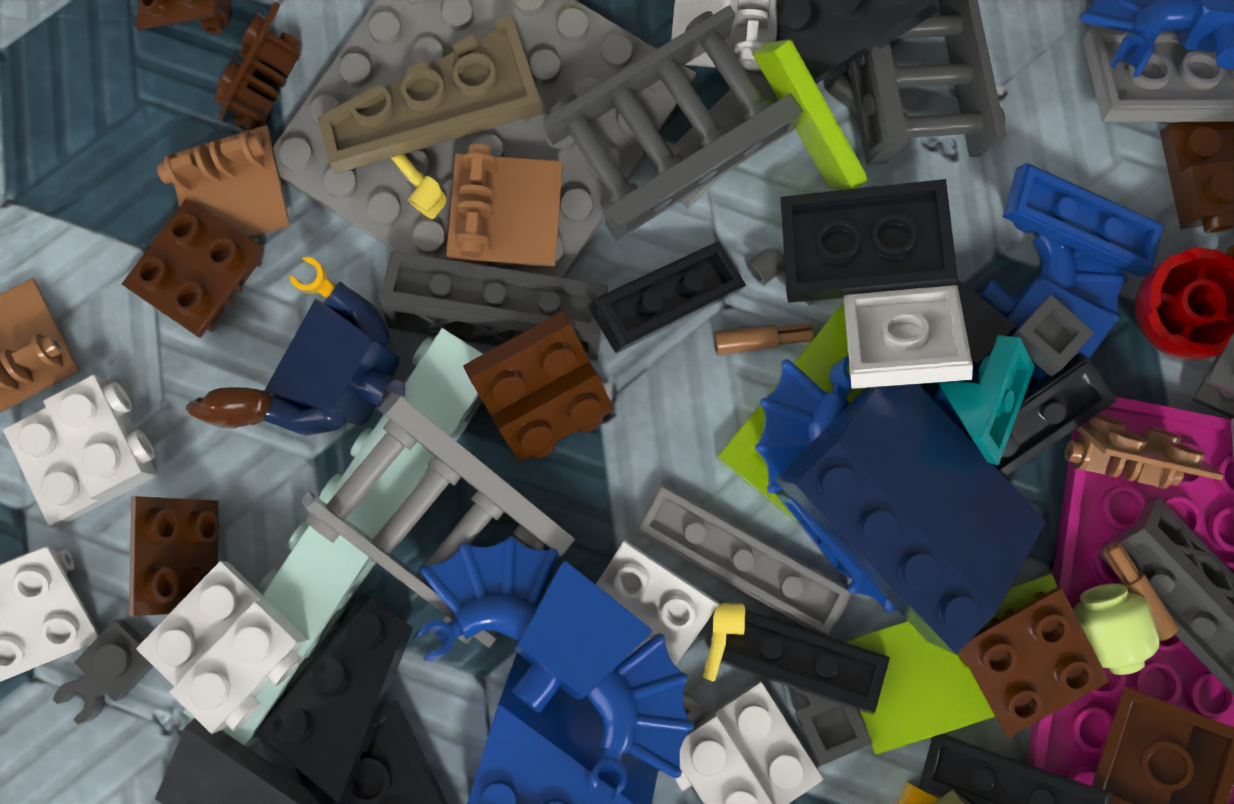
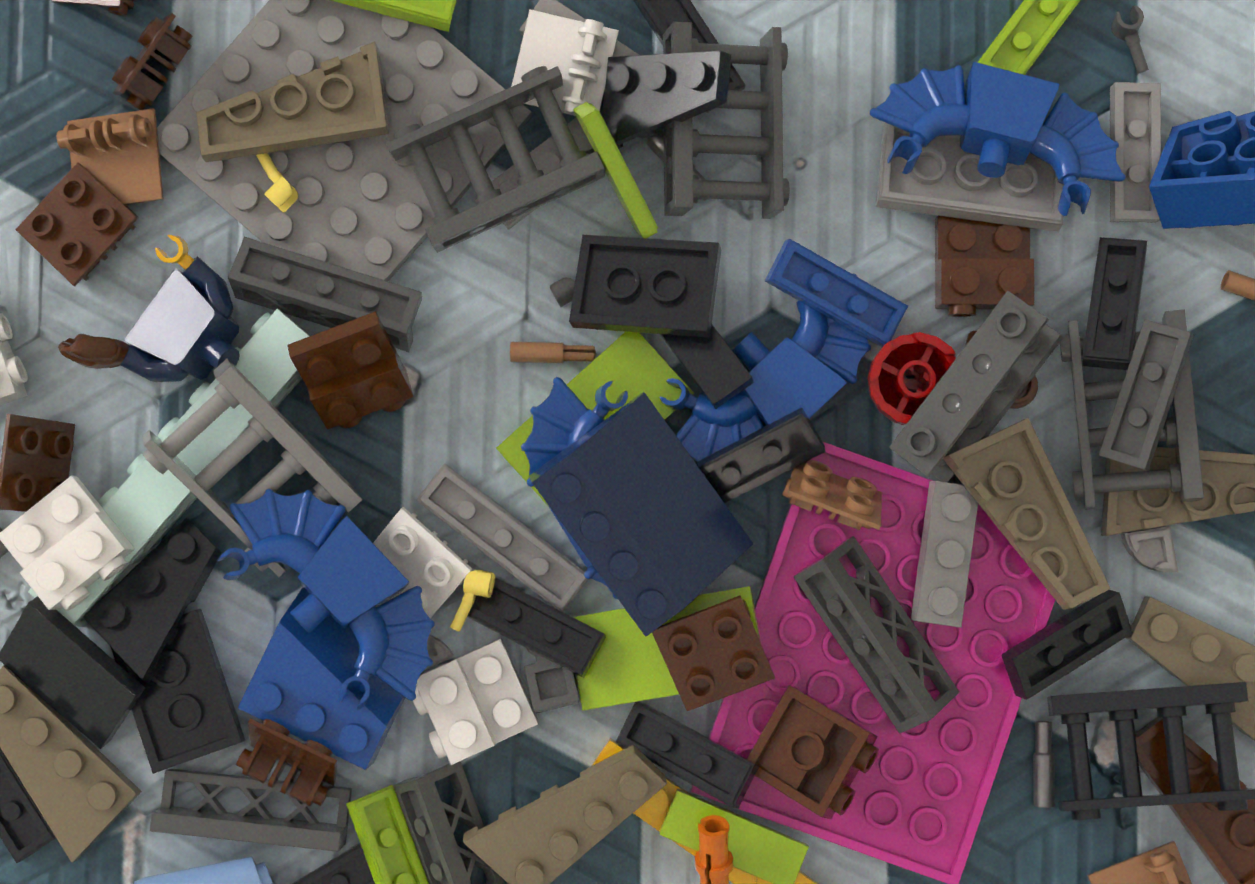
camera: 15 degrees right, 5 degrees up
medium nougat hinge [446,144,563,267] -> none
black tile [587,241,746,354] -> none
white tile [843,285,973,389] -> none
teal slope [938,335,1035,465] -> none
dark grey plate [1011,295,1094,377] -> none
yellowish green head [1073,584,1160,675] -> none
medium nougat pin [1103,542,1179,641] -> none

